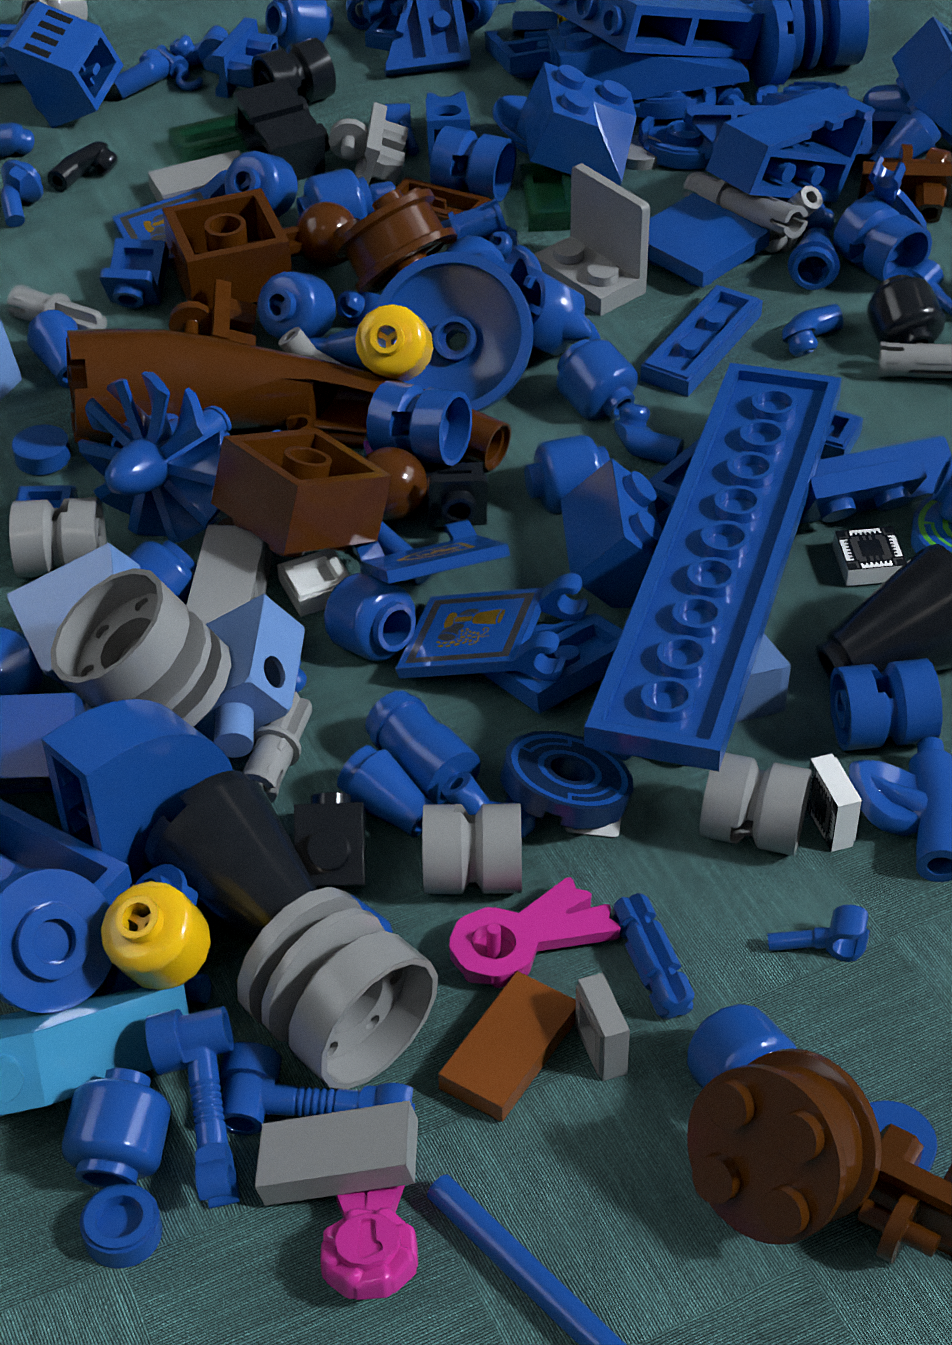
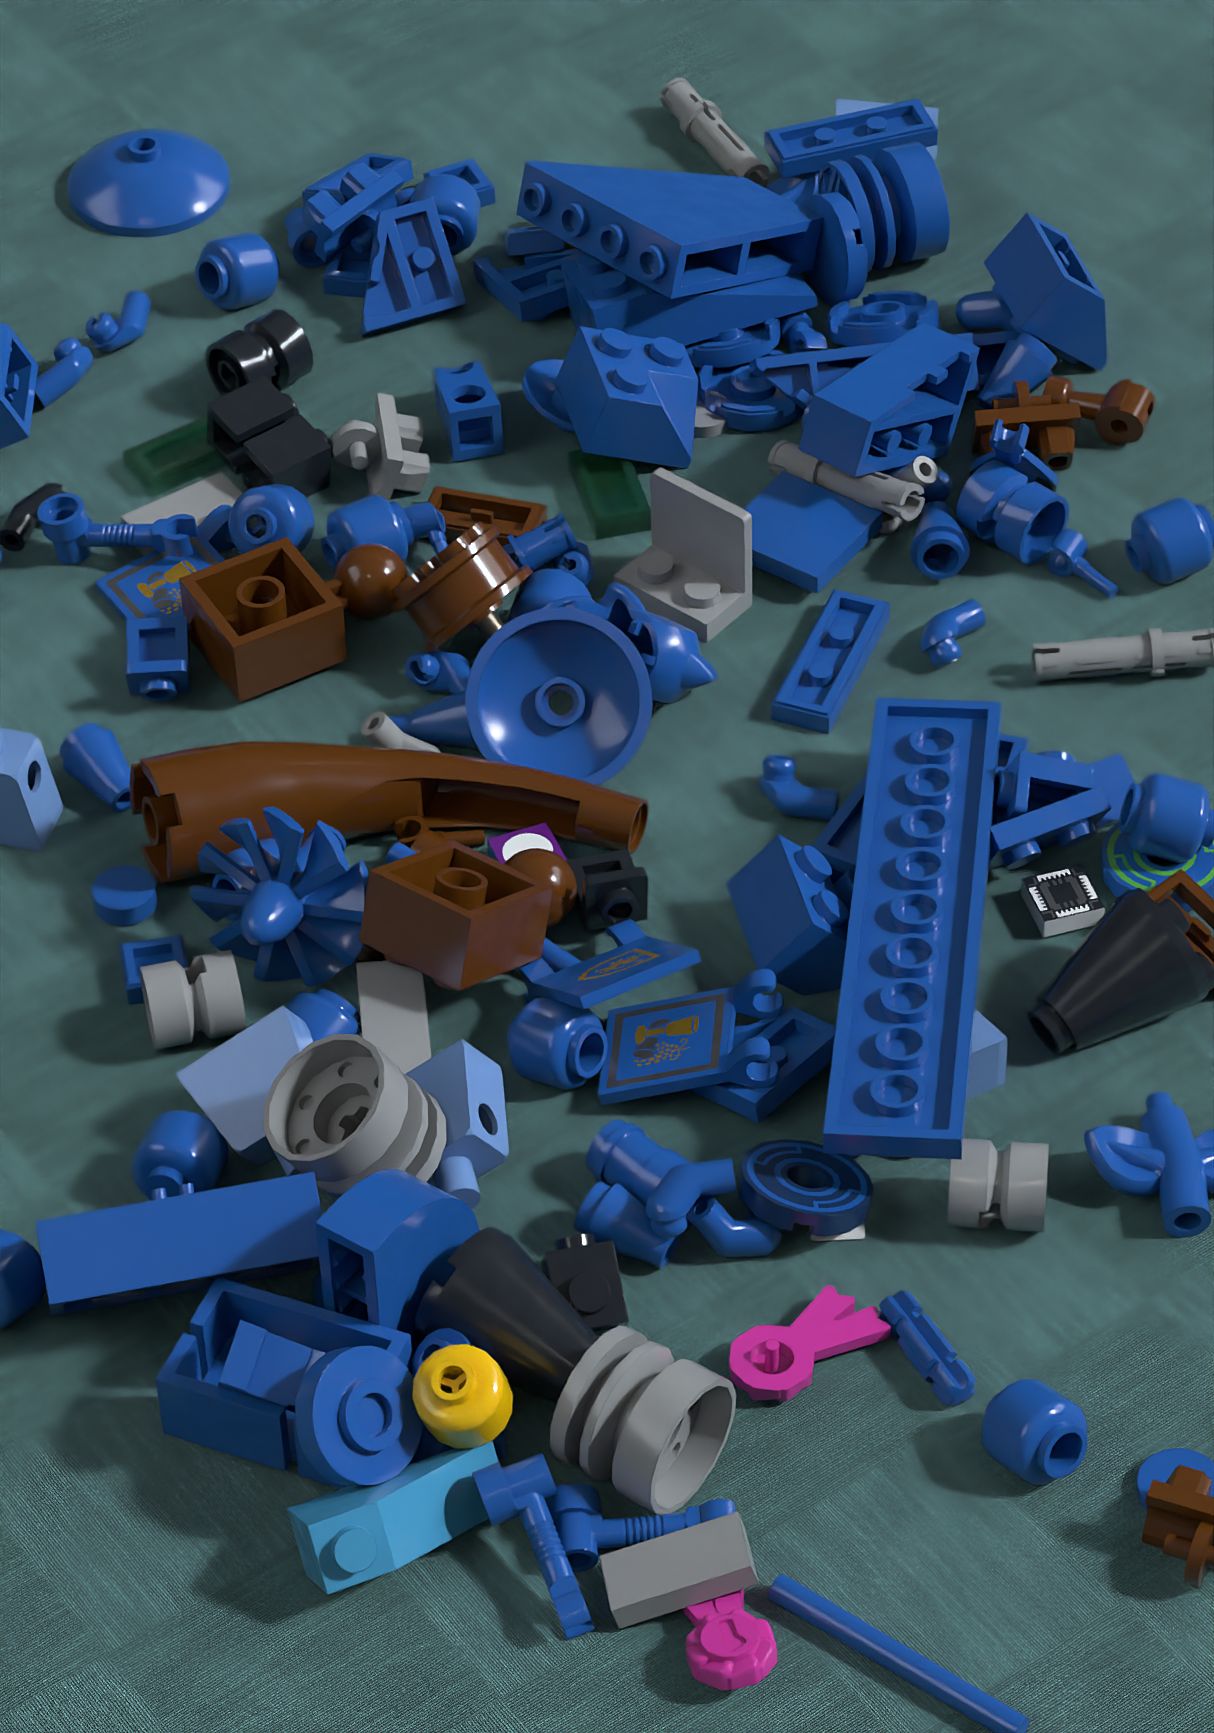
camera: 10 degrees left, 0 degrees up
light grey axle [7,284,107,330] -> none
blue head [62,1068,171,1189] -> none
blue tile [79,1184,163,1268] -> none
blue hand [156,45,203,91] -> none
reddish brown hips [169,278,257,346] -> none
blue hips [198,17,278,98] -> none
light grey axle [242,691,312,803] -> none
blue head [257,272,336,340] -> none
white tile [277,549,350,617] -> none
yellow head [355,304,433,381] -> none
blue wheel [366,381,472,466] -> none
blue hand [385,103,419,156] -> none
light grey wheel [422,803,522,894] -> none
blue wheel [430,126,517,202] -> none
dark orange tile [438,971,576,1122] -> none
blue head [524,435,610,515] -> none
blue head [556,339,638,421] -> none
light grey tile [575,972,630,1081] -> none
reddish brown wheel [687,1048,882,1245] -> none
blue hand [767,905,870,962] -> none
white tile [807,753,862,852] -> none
blue wheel [829,658,943,751] -> none
black head [867,275,945,344] -> none
none -> blue brick [37,493,200,565]
none -> blue arm [645,1158,736,1238]
none -> blue bracket [994,751,1094,824]

